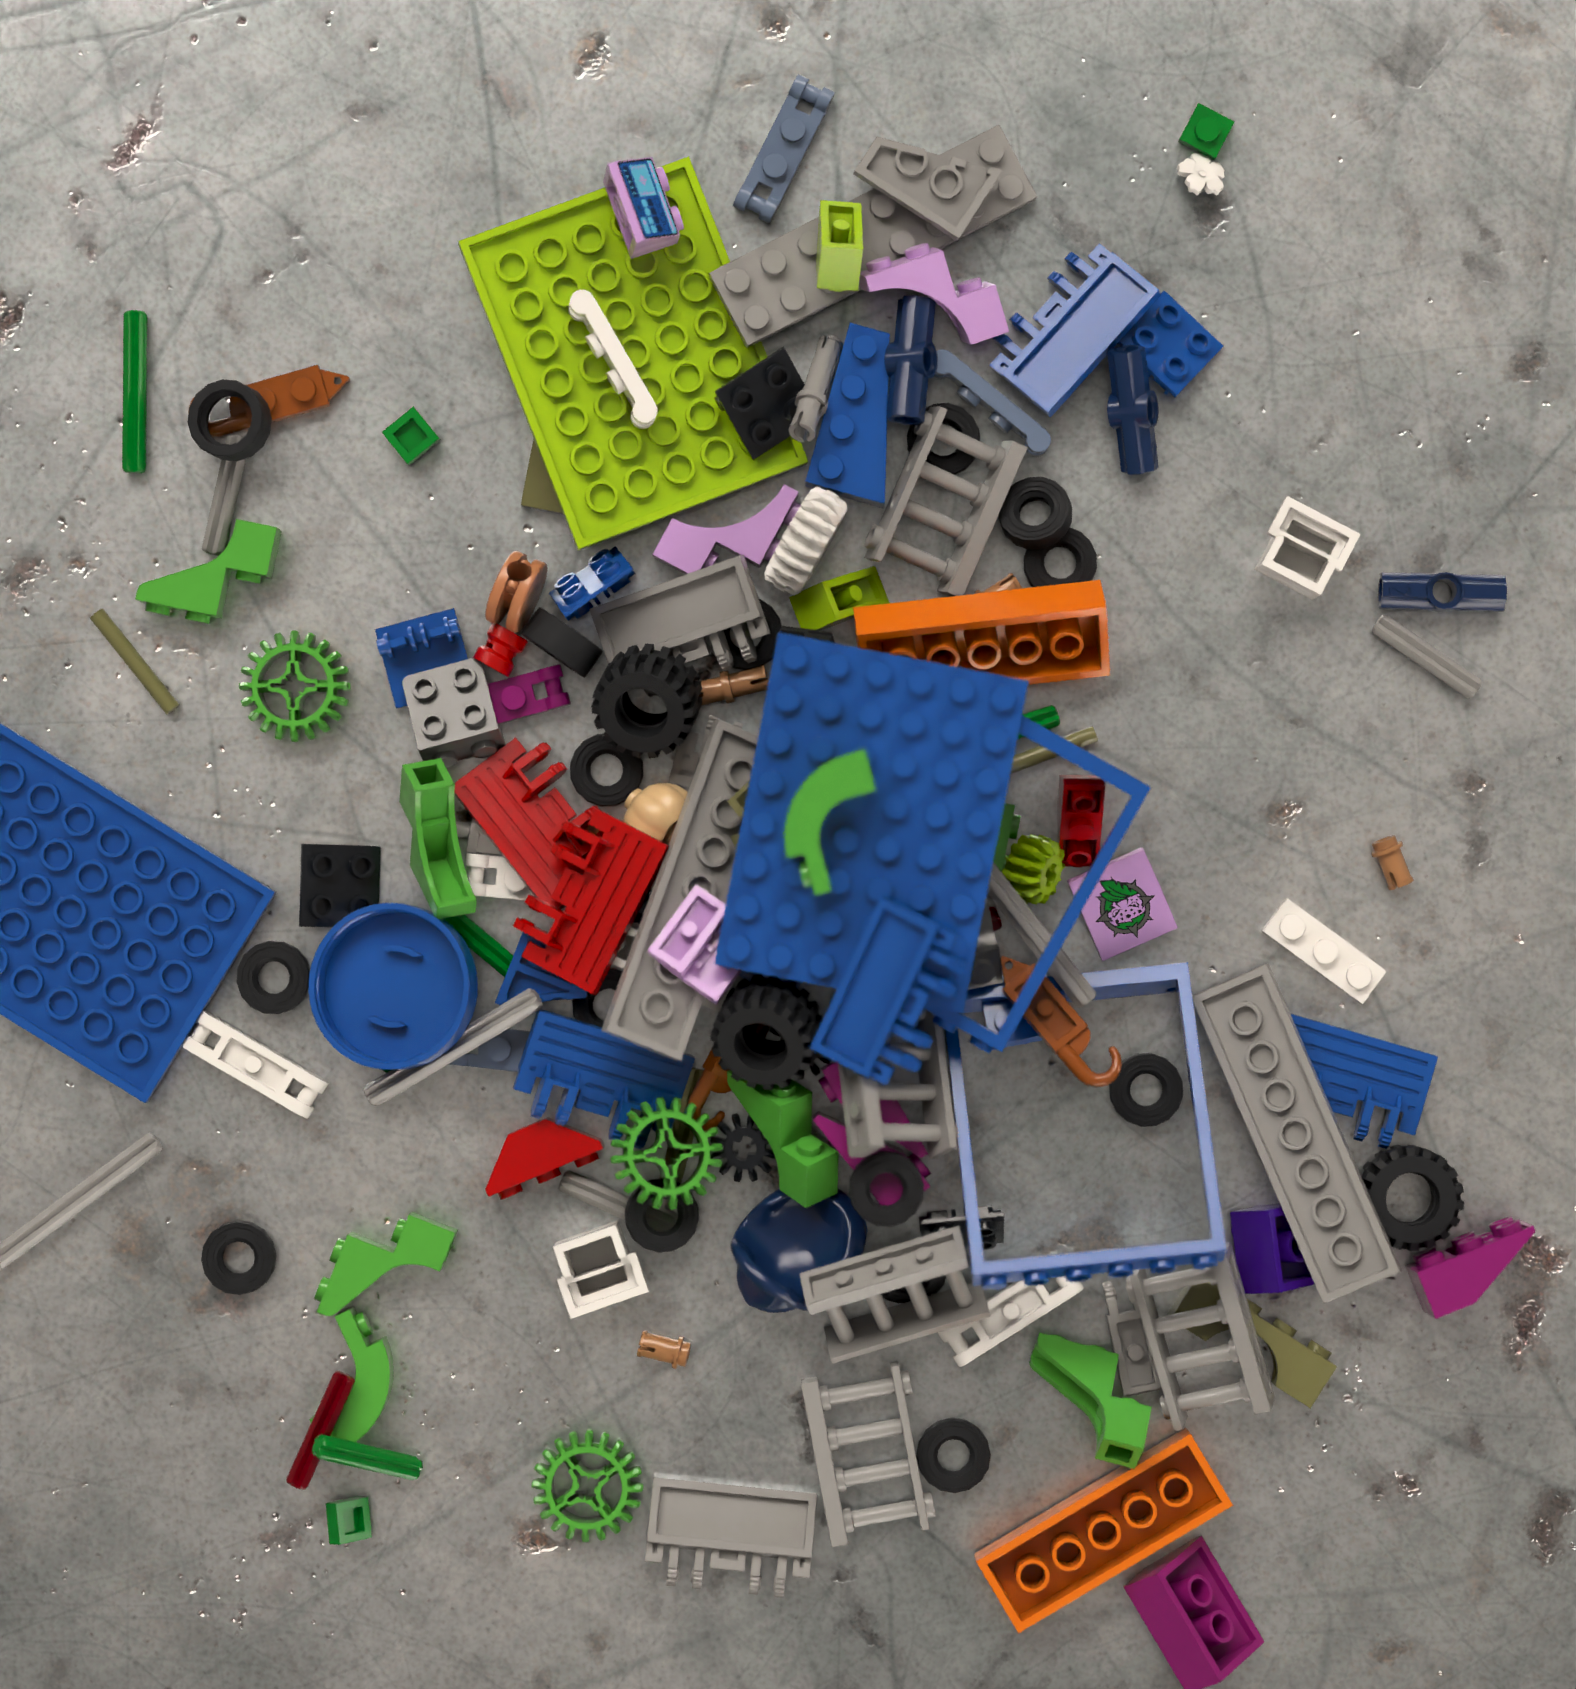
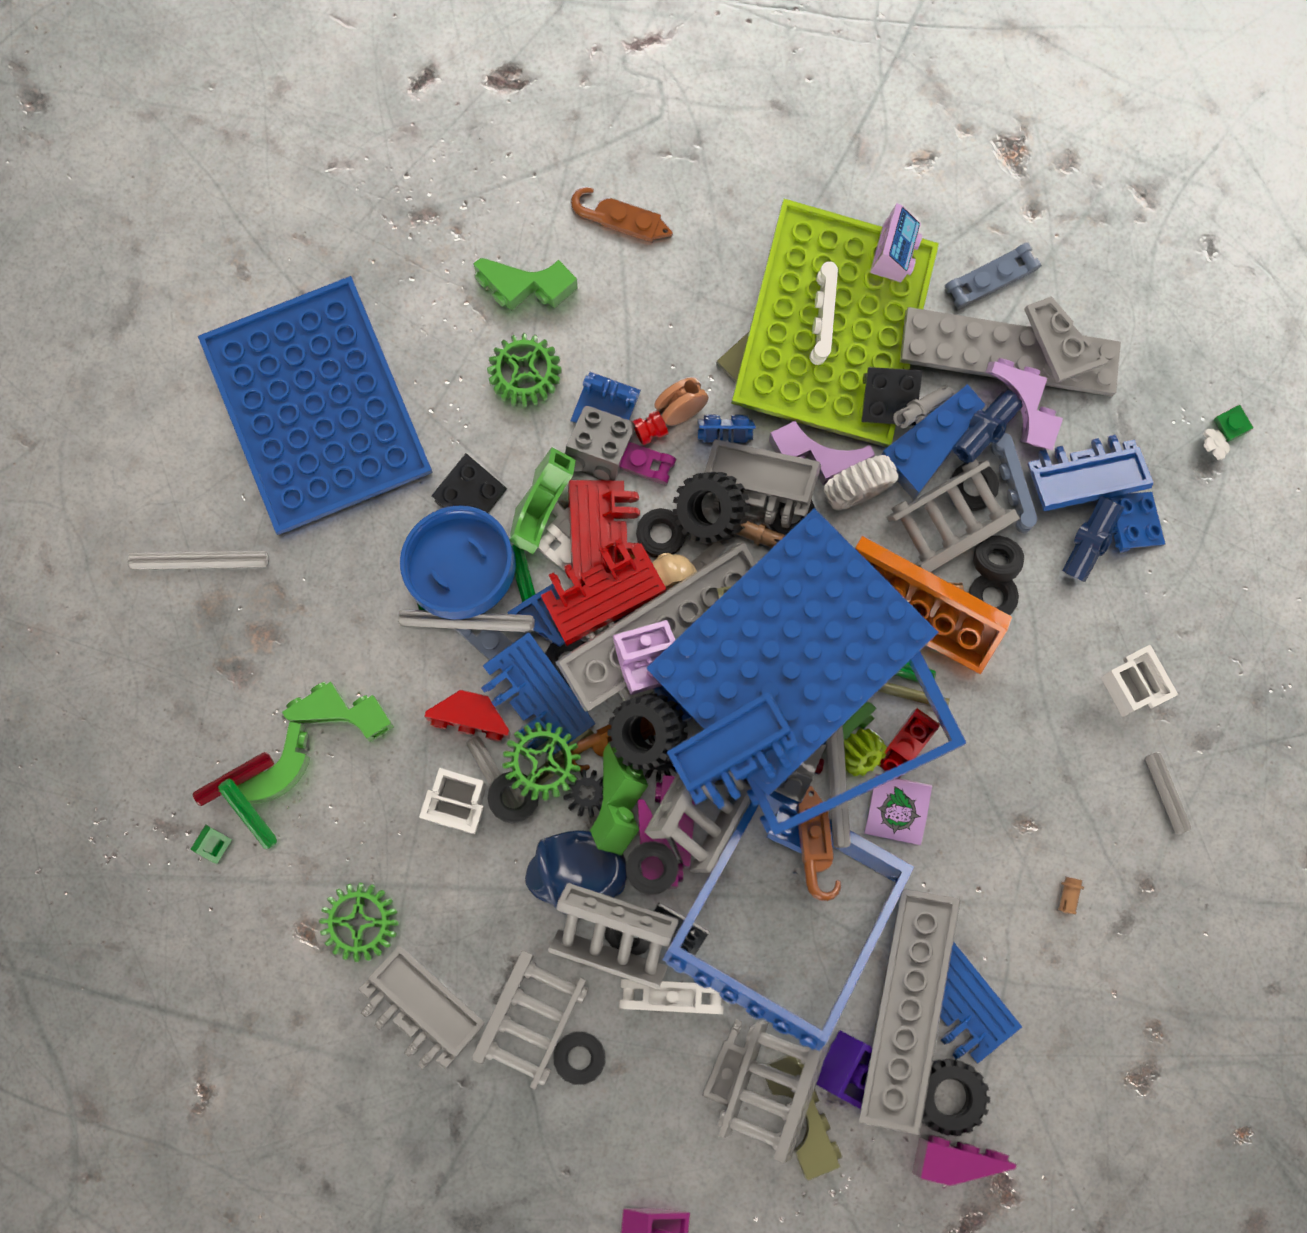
camera: 30 degrees right, 10 degrees down
olive bar [90,608,180,715] -> none
green axle [122,310,147,473] -> none
white plate [181,1010,329,1119] -> none
black tyre [188,379,272,461] -> none
black tyre [201,1220,276,1295] -> none
light grey axle [202,434,246,556] -> none
black tyre [237,941,310,1014] -> none
green plate [382,406,440,465] -> none
black tyre [521,607,603,678] -> none
medium nougat pin [637,1330,691,1369] -> none
bright green arch [784,748,876,895] -> none
lime slope [789,566,890,630] -> none
lime slope [816,200,863,292] -> none
orange brick [974,1428,1233,1634] -> none
bright green arch [1029,1333,1152,1469] -> none
black tyre [1109,1053,1183,1127] -> none
white plate [1261,898,1387,1004] -> none
dark blue piece [1378,572,1507,612] -> none

